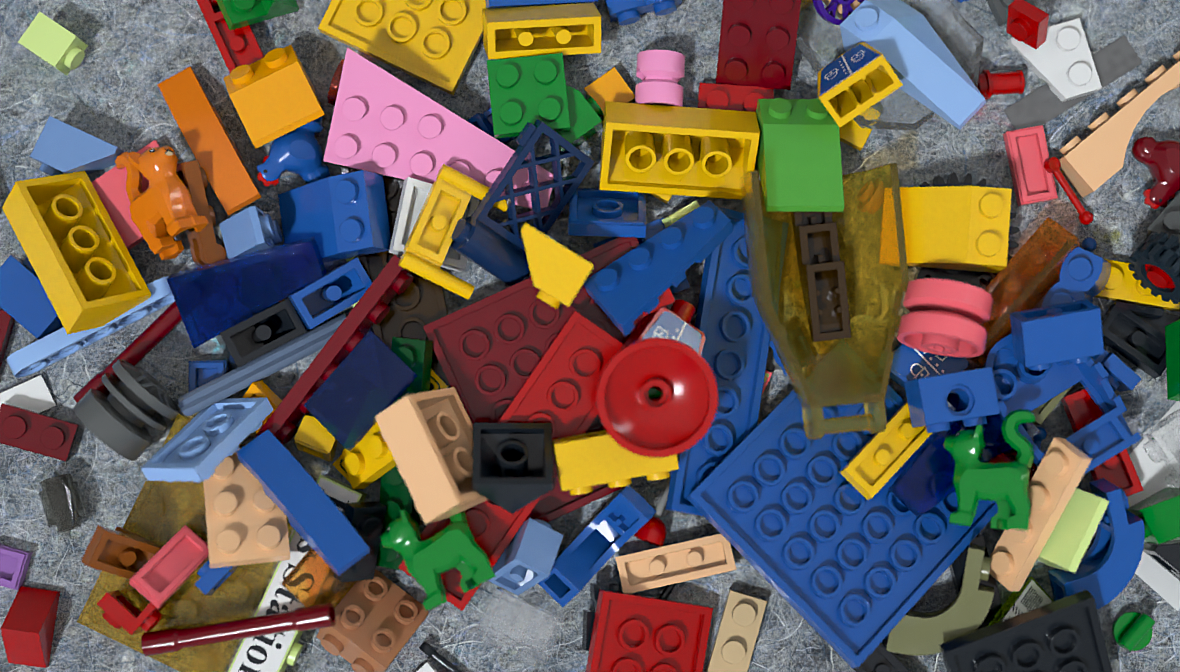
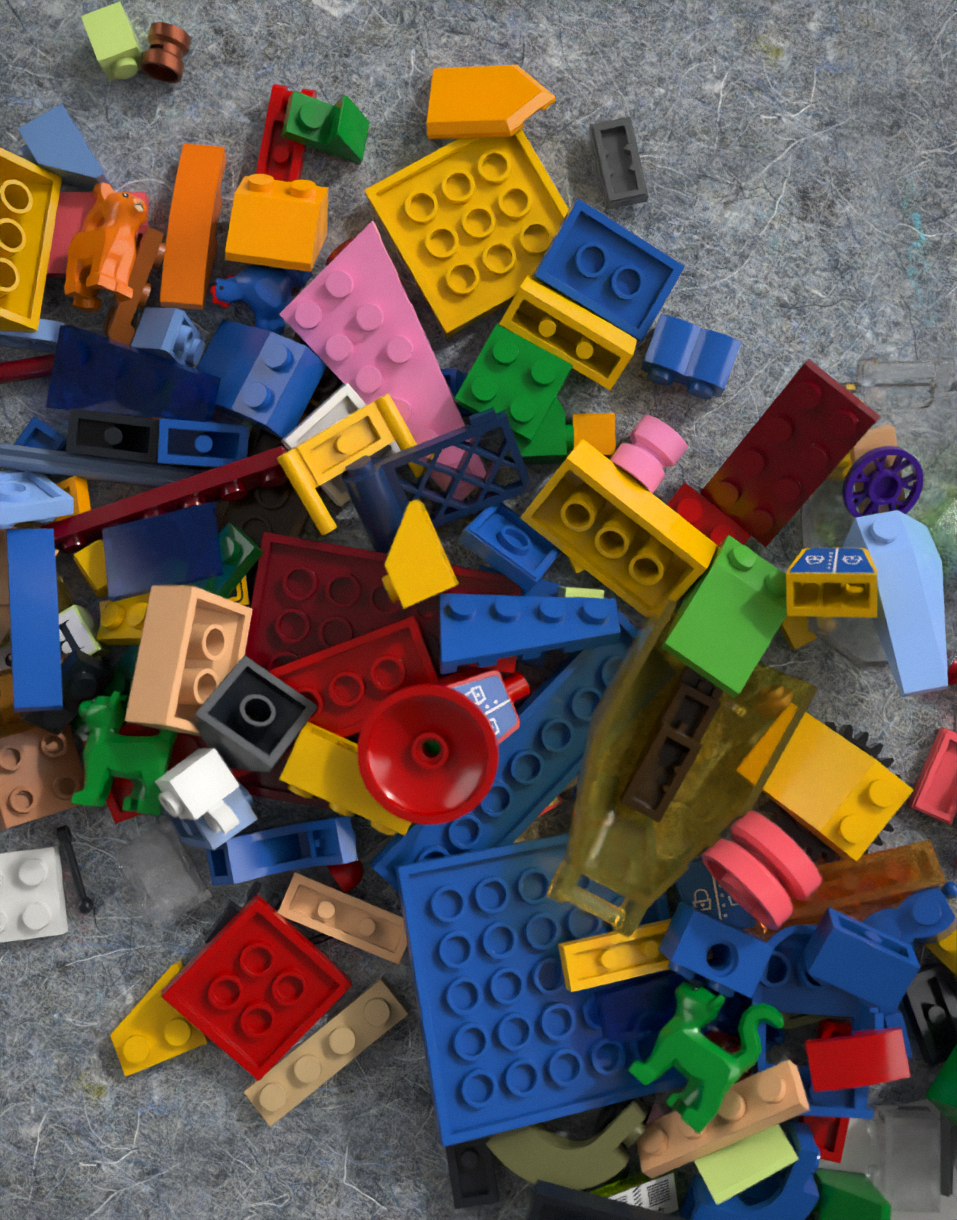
camera: 35 degrees right, 0 degrees up
none -> copper wheel [140,22,191,83]
none -> white brick [155,748,240,834]
none -> red slope [806,1027,910,1092]

